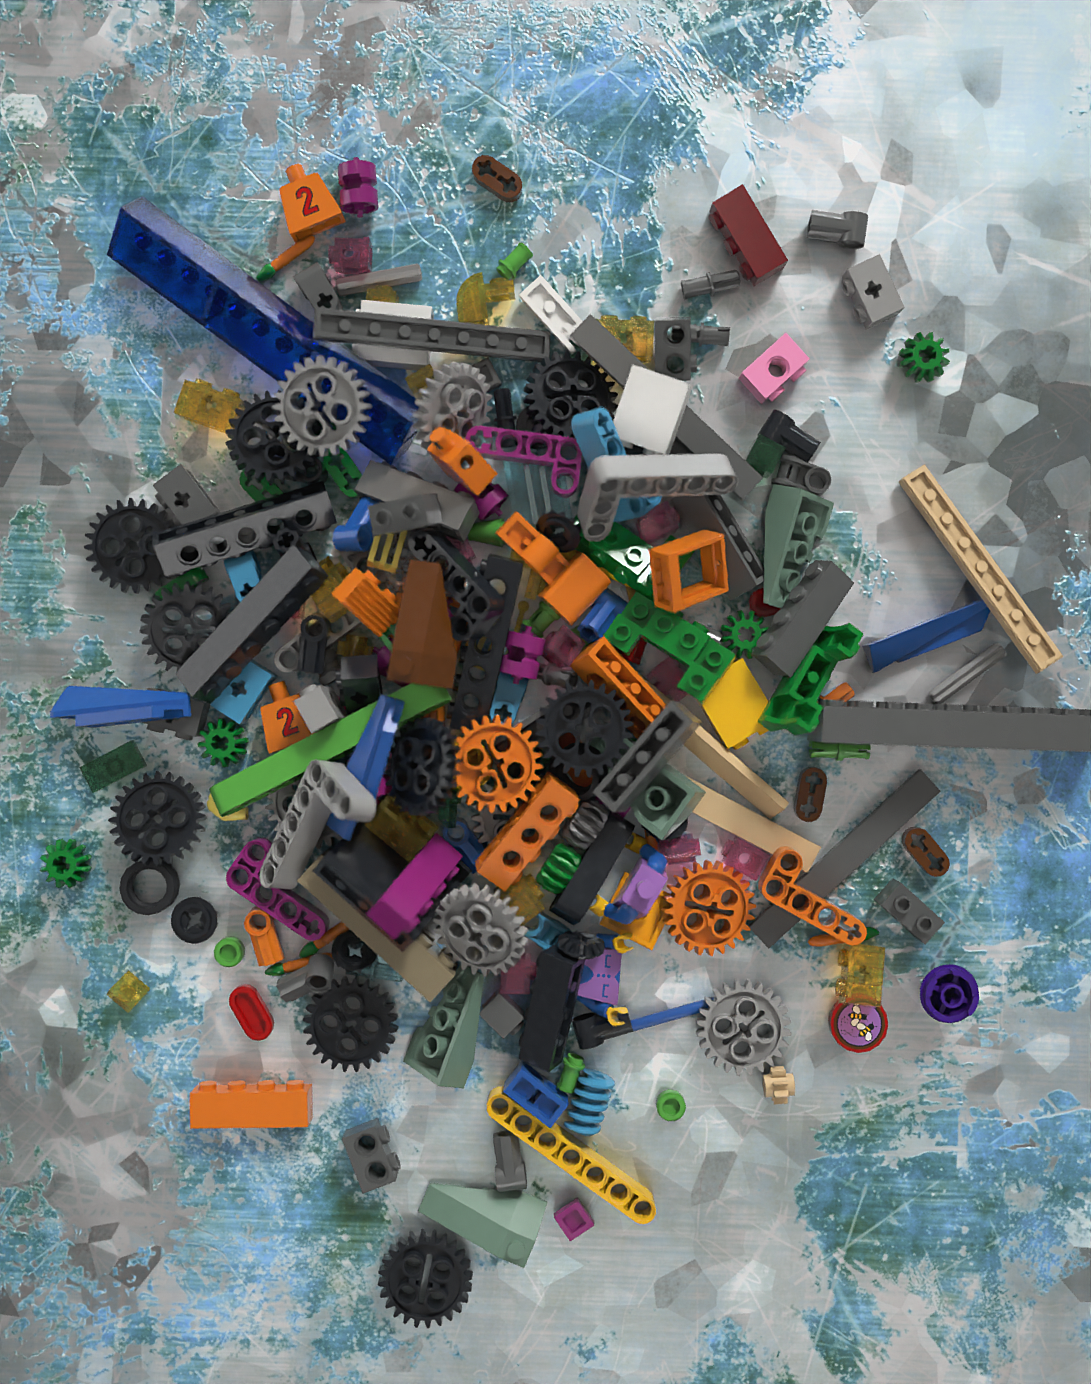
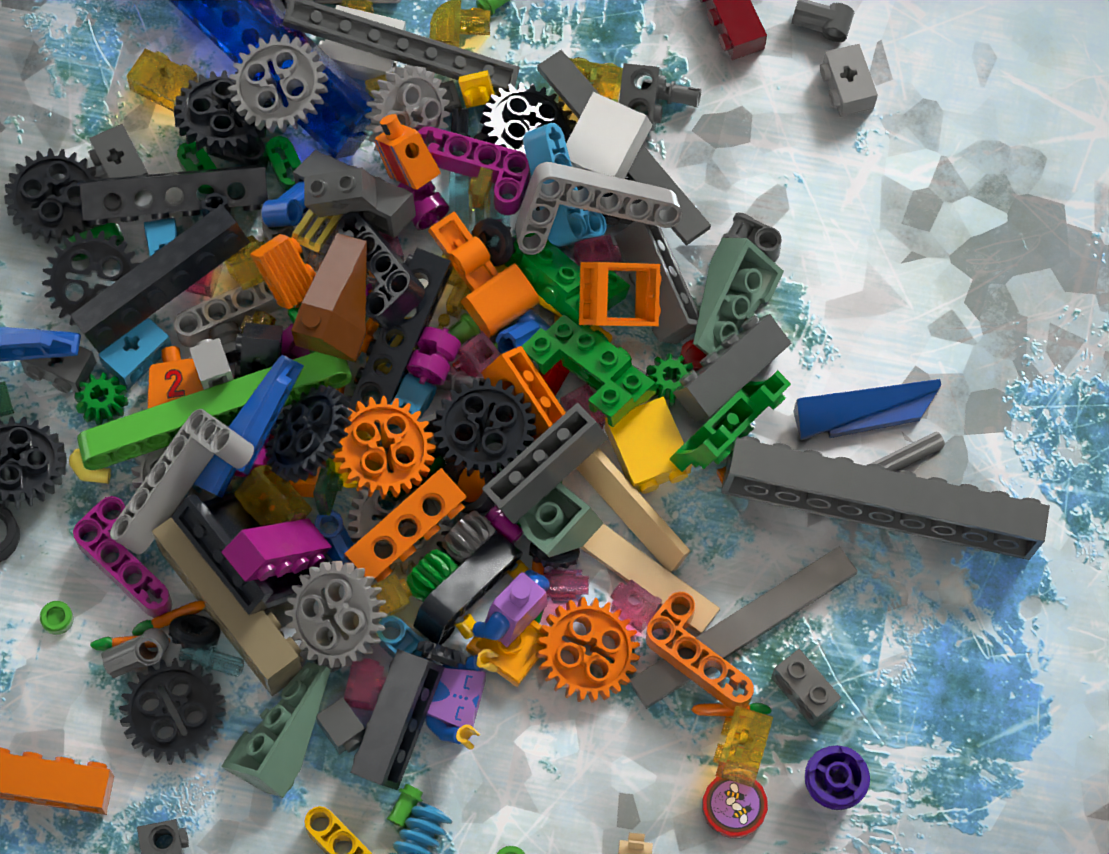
camera: 10 degrees right, 20 degrees down
black gear [171,897,218,944] -> none
red tile [229,984,274,1041] -> none
orange piece [244,906,284,966] -> none
black piece [297,613,331,674] -> none
bright green cone [468,518,506,547] -> none
blue brick [503,1060,568,1128] -> none
white hinge [519,275,583,355] -> none
black piece [571,1006,633,1050] -> none
blue bar [630,997,714,1032] -> none
dark grey axle [681,270,741,300] -> none
light grey gear [695,979,791,1076] -> none
bright pink brick [738,333,809,404] -> none
clear green brick [744,434,785,479] -> none
black piece [757,410,821,463] -> none
reddish brown beam [794,767,827,822] -> none
bright green pin [809,741,871,761] -> none
green gear [898,332,950,383] -> none
tan tile [899,464,1064,674] -> none
reddish brown beam [901,827,950,877] -> none
none -> yellow tile [458,70,495,108]
none -> clear yellow plate [468,167,493,210]

